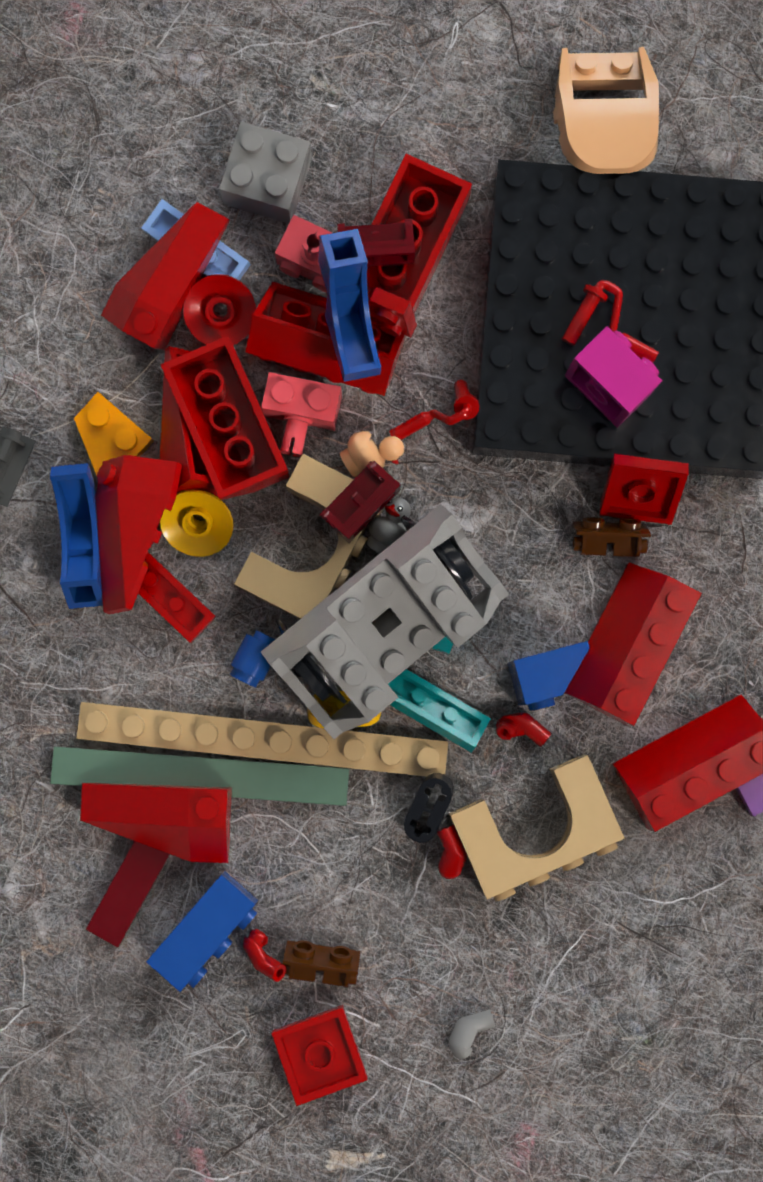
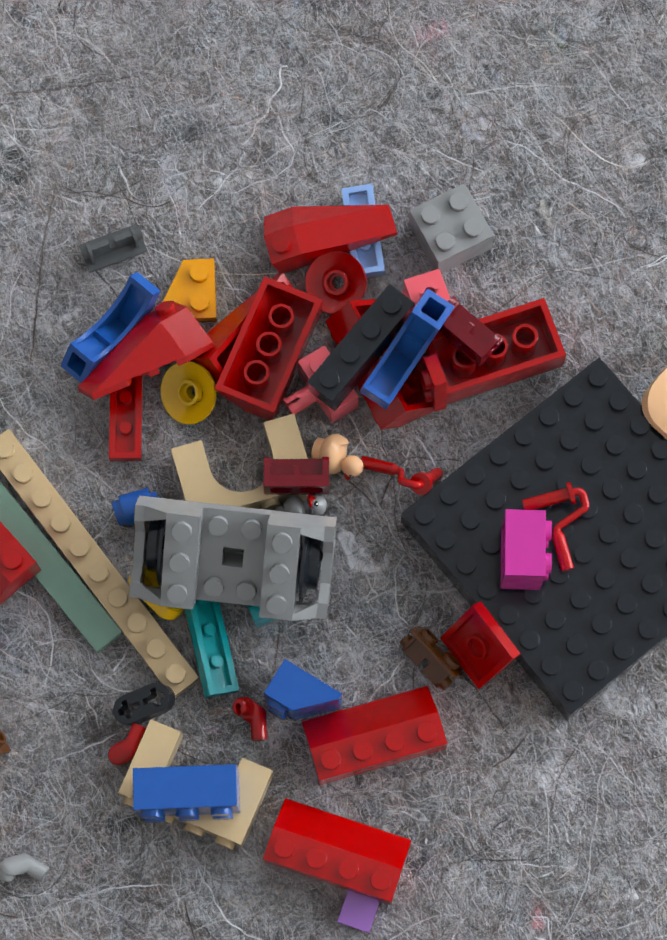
camera: 50 degrees right, 10 degrees down
none -> blue brick [133,764,240,823]
none -> black brick [307,284,415,411]

